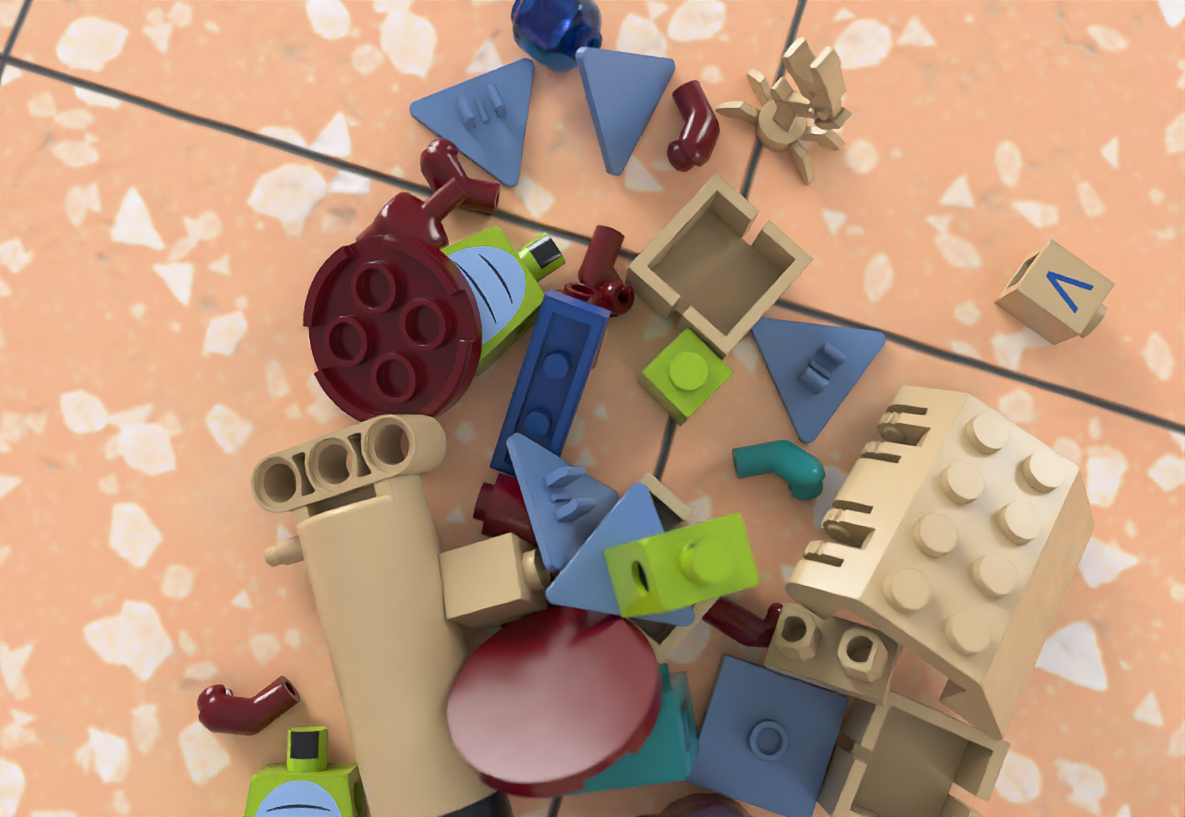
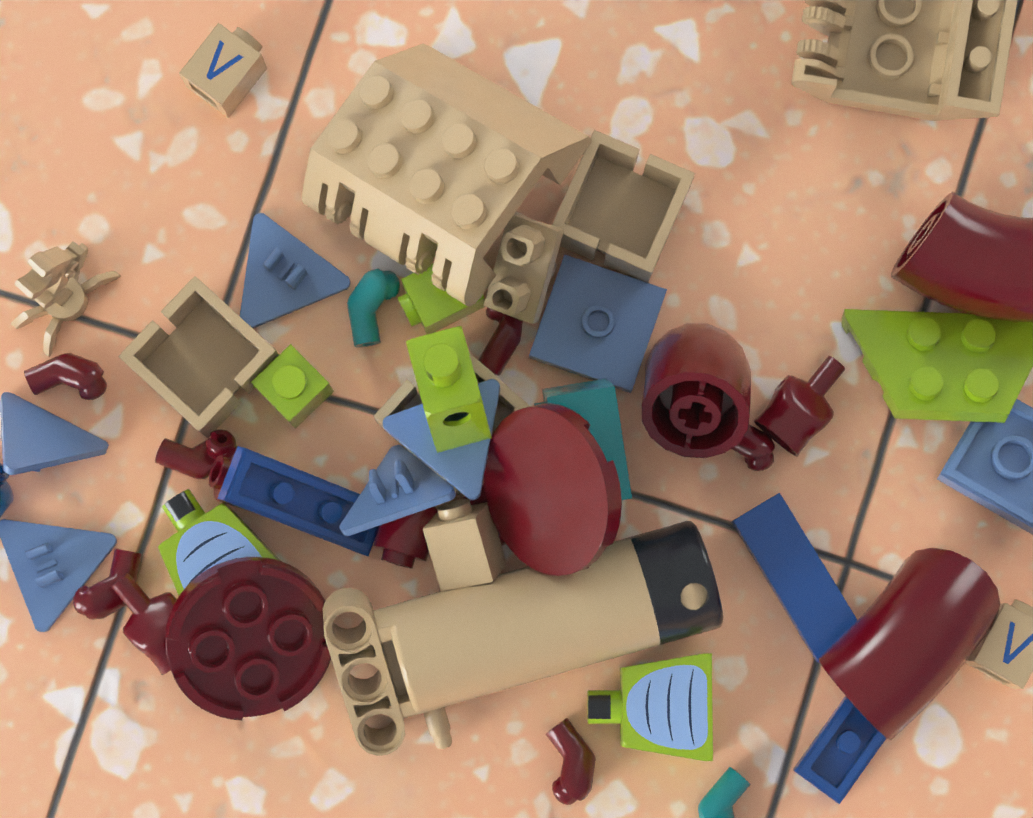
camera: 85 degrees left, 0 degrees up
none -> lime brick [397,263,485,334]

